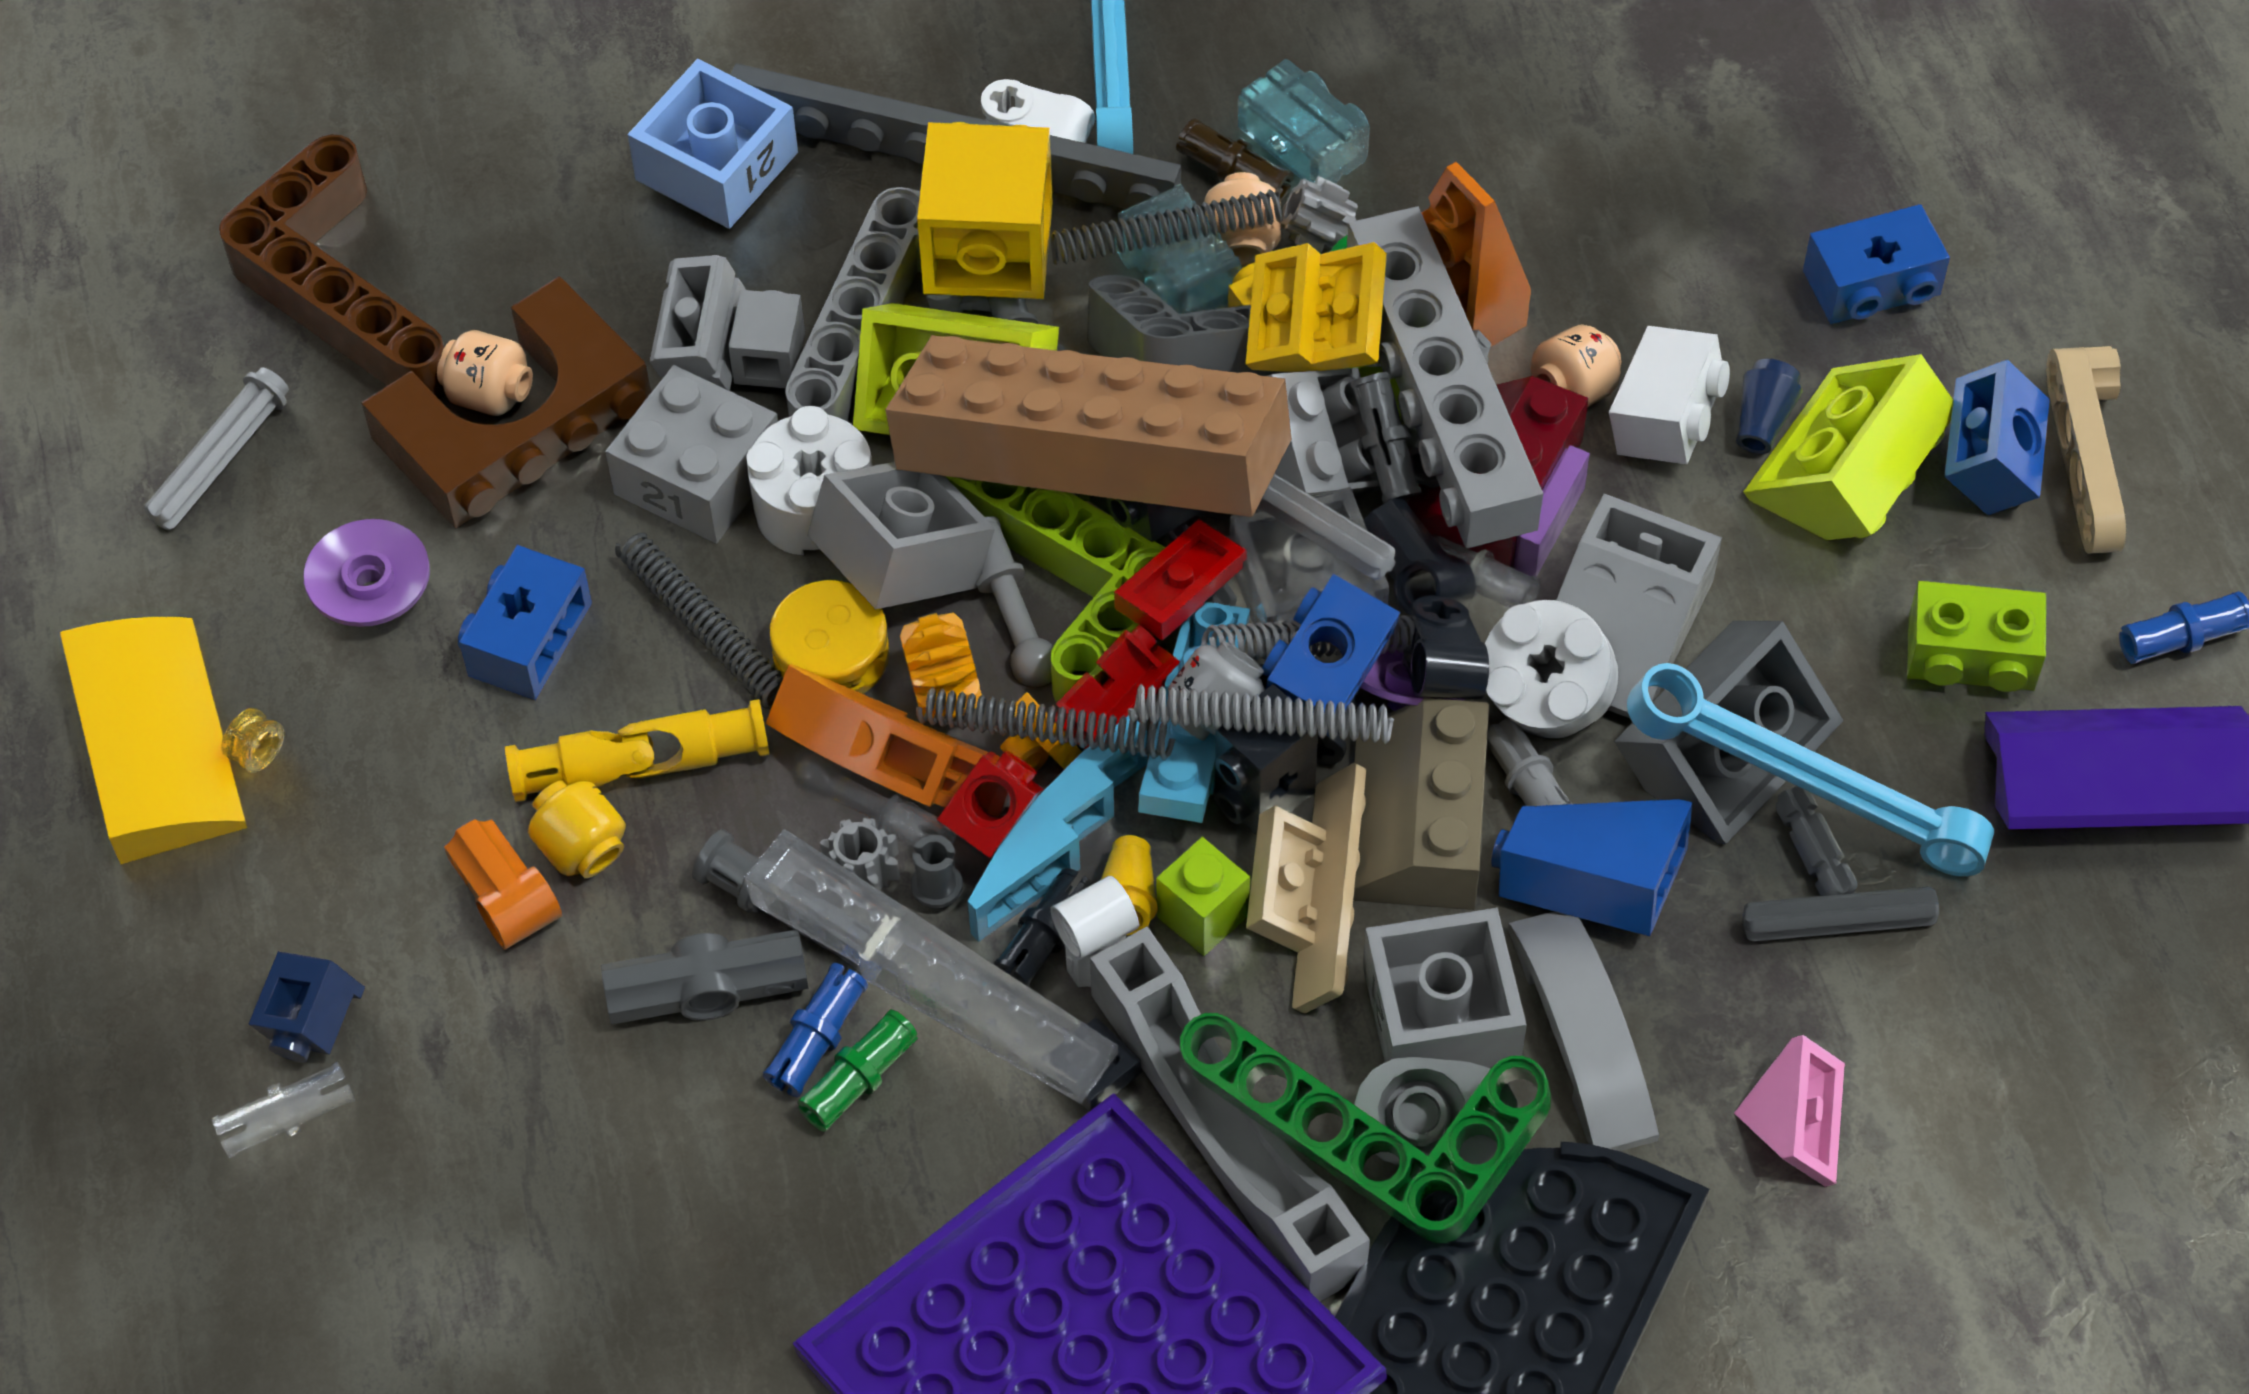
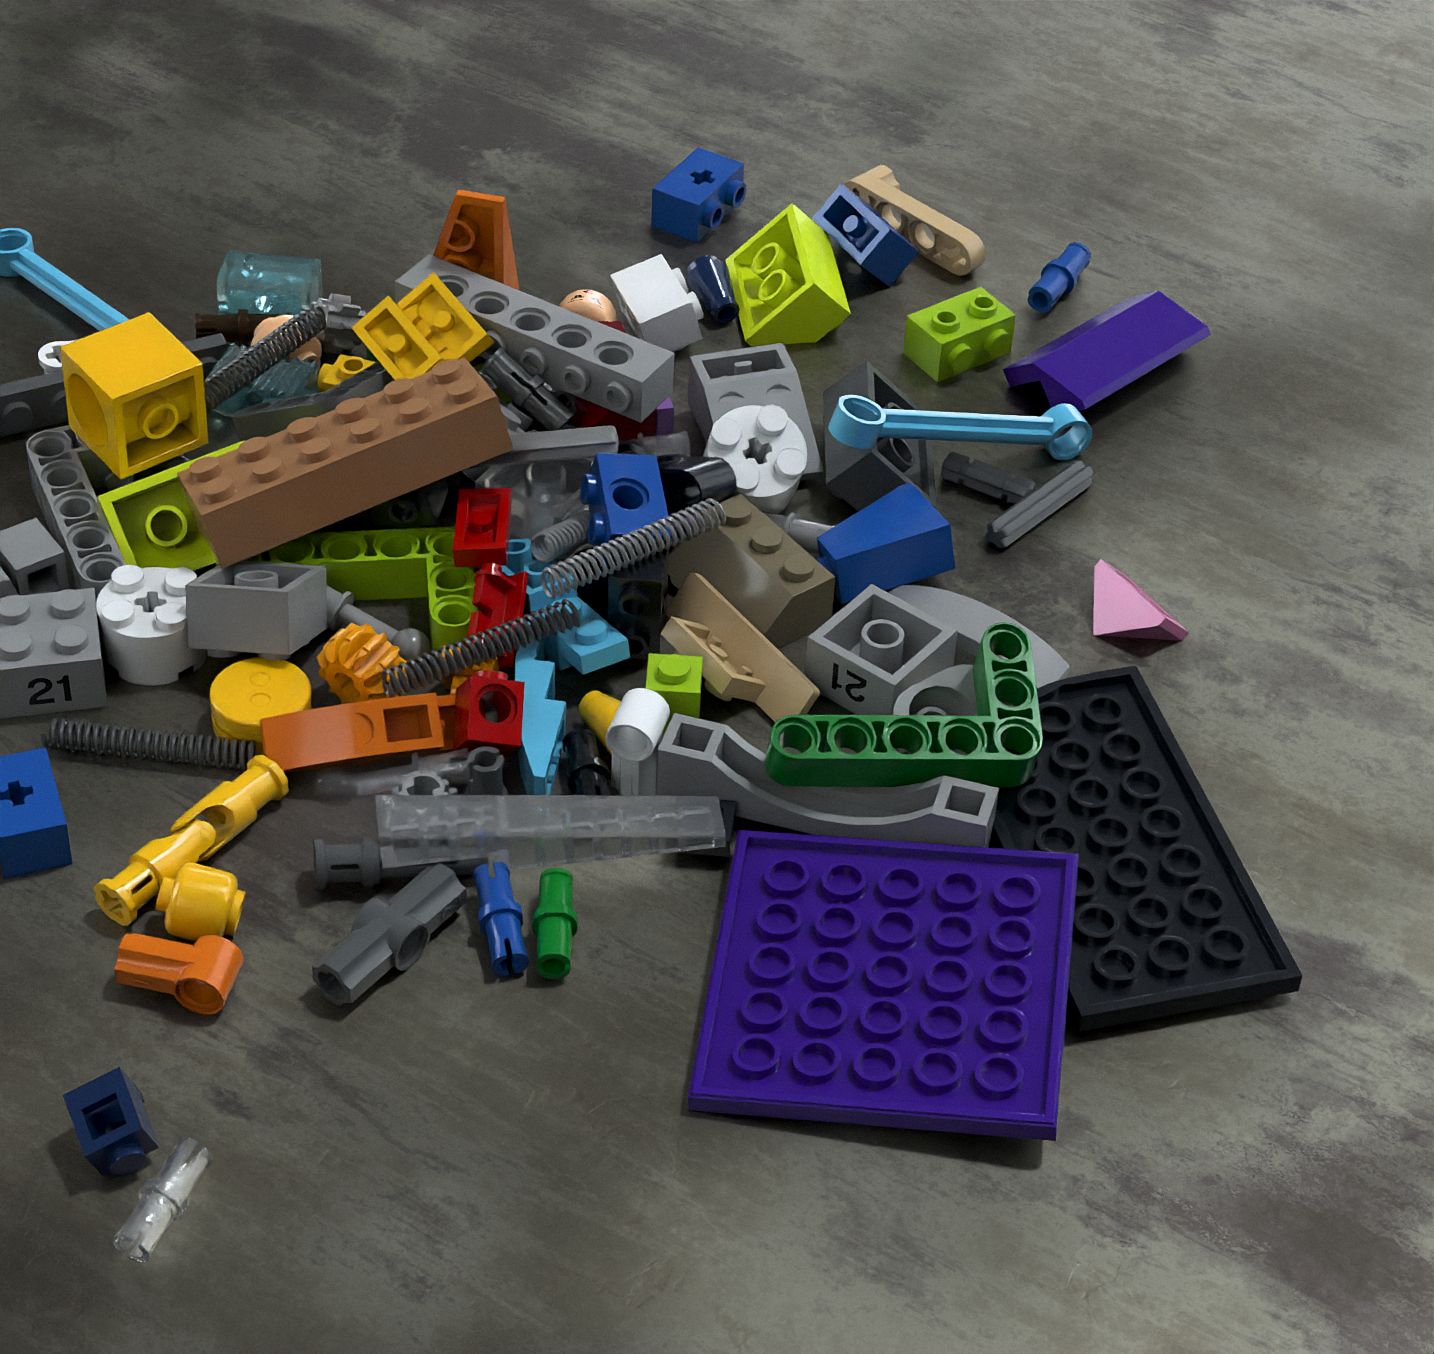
camera: 45 degrees left, 15 degrees down
light grey head [1168,641,1265,741] -> none

